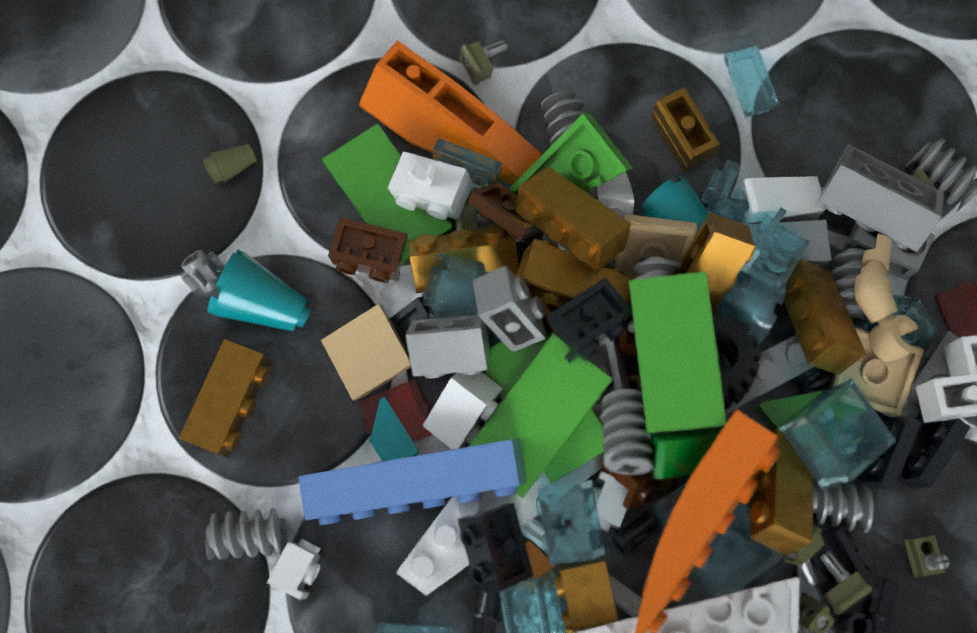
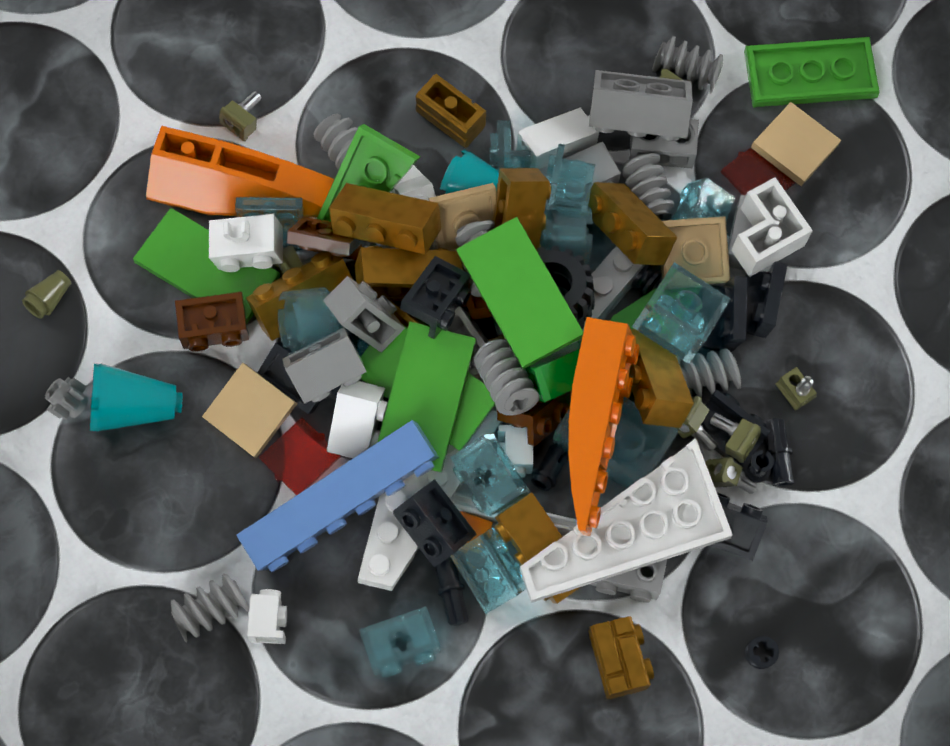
camera: 30 degrees left, 5 degrees down
pearl gold brick [179,339,271,458] -> none
teal tile [370,396,420,462] -> none
clear light blue tile [724,46,779,117] -> none
tan piece [854,234,919,362] -> none

